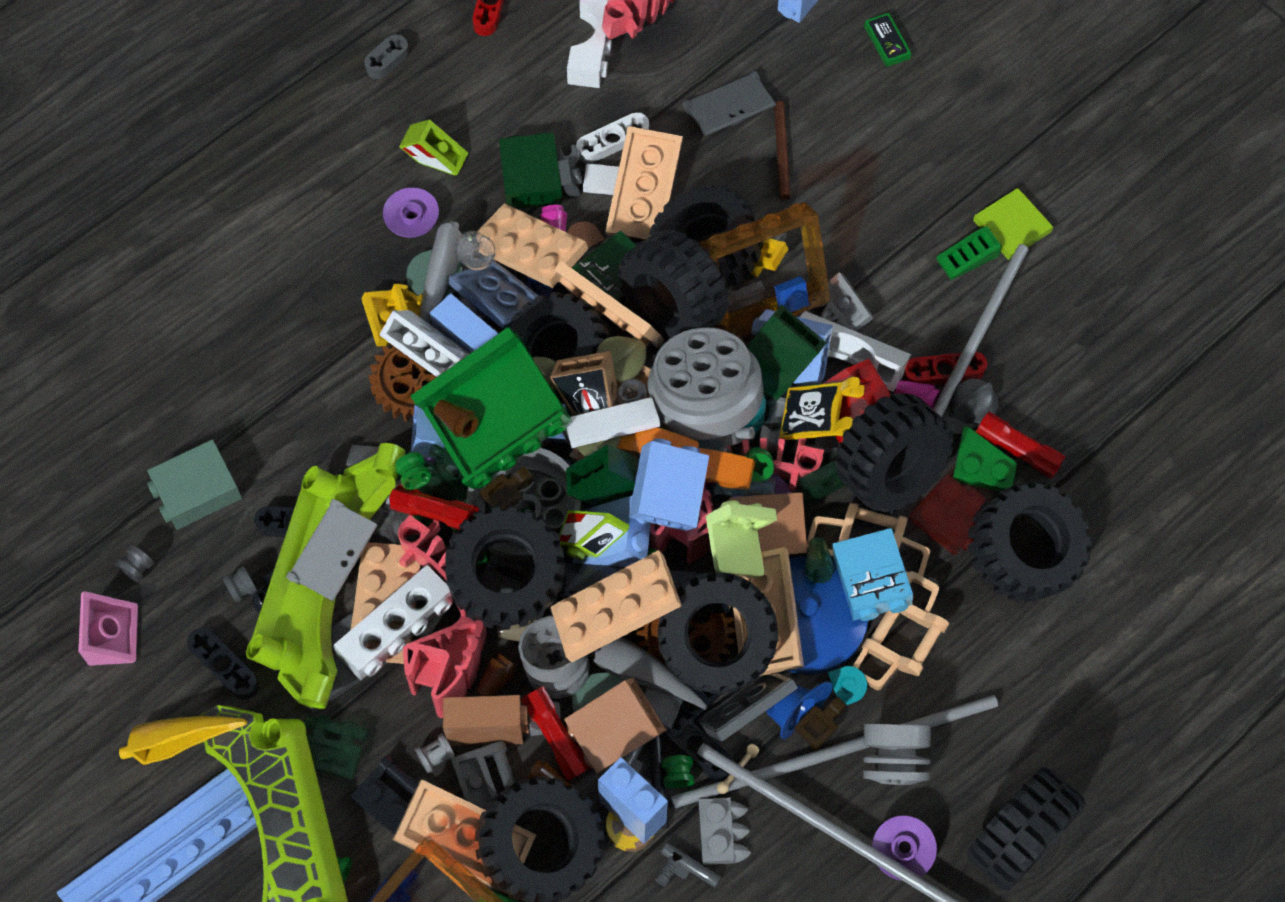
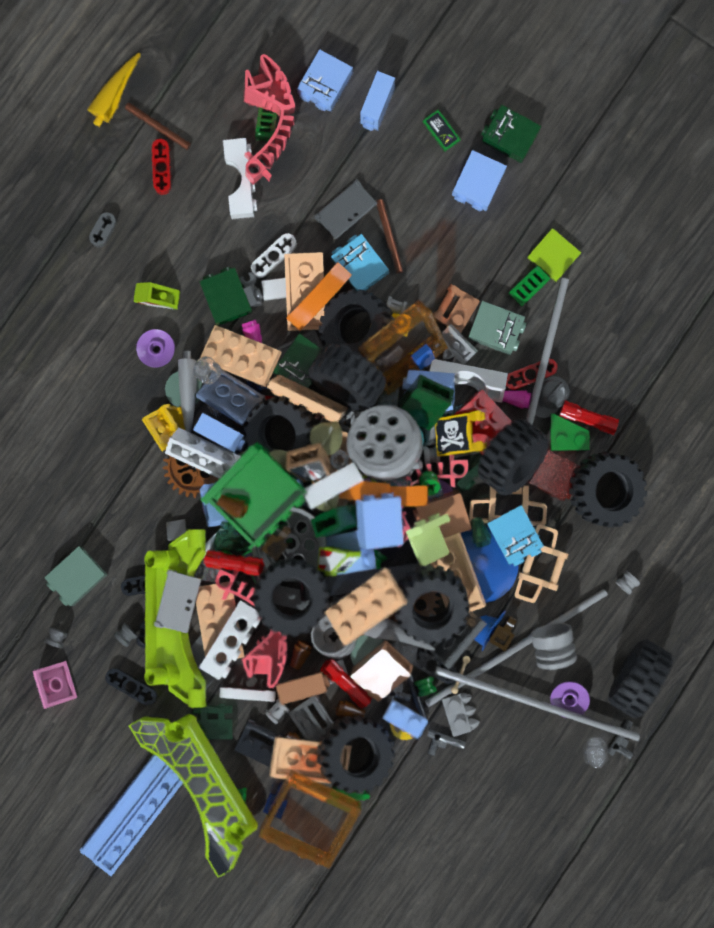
camera: 10 degrees left, 20 degrees up
yellow piece [119,716,247,765] -> none
green wheel [394,452,431,490] -> none
nougat piece [567,222,605,248] -> none
teal piece [828,666,867,705] -> none
none -> white beam [219,687,276,701]
none -> orange slope [286,262,352,331]
none -> medium azure brick [331,234,389,291]
none -> nougat plate [431,284,480,333]
none -> light blue brick [452,150,507,211]
none -> sand green brick [468,301,527,355]
none -> dark green brick [481,105,541,164]
none -> light grey wheel [615,571,640,595]

